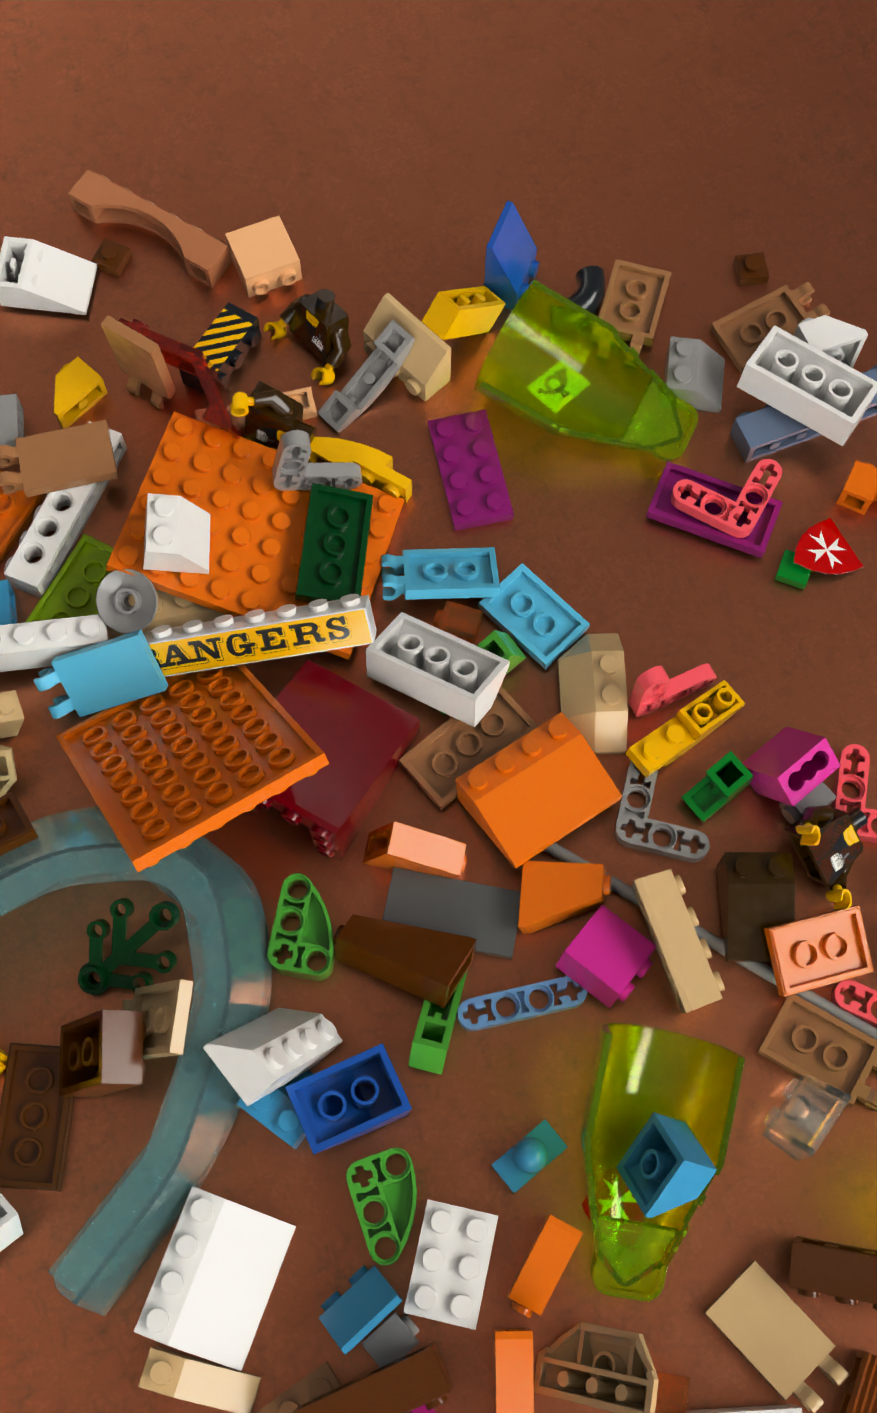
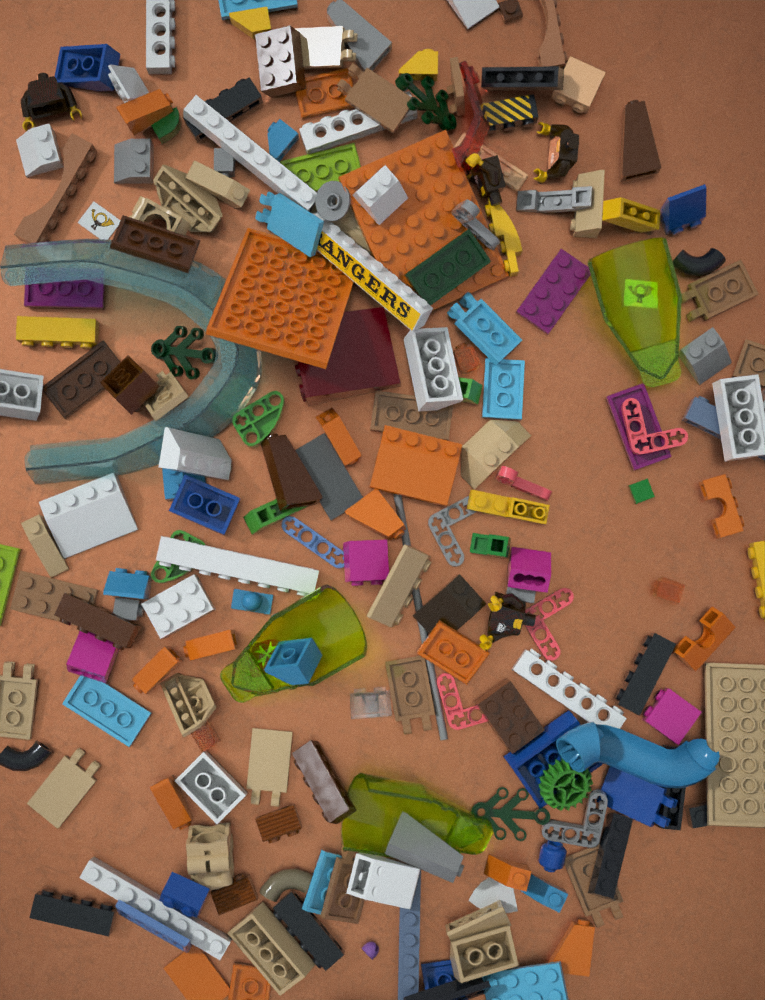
camera: 50 degrees right, 15 degrees up
red sticker [794,518,864,574] -> none
none -> white brick [156,536,319,597]
none -> dark green plant [395,73,457,131]
none -> black brick [481,66,564,91]
none -> reddish brown slope [620,100,661,182]

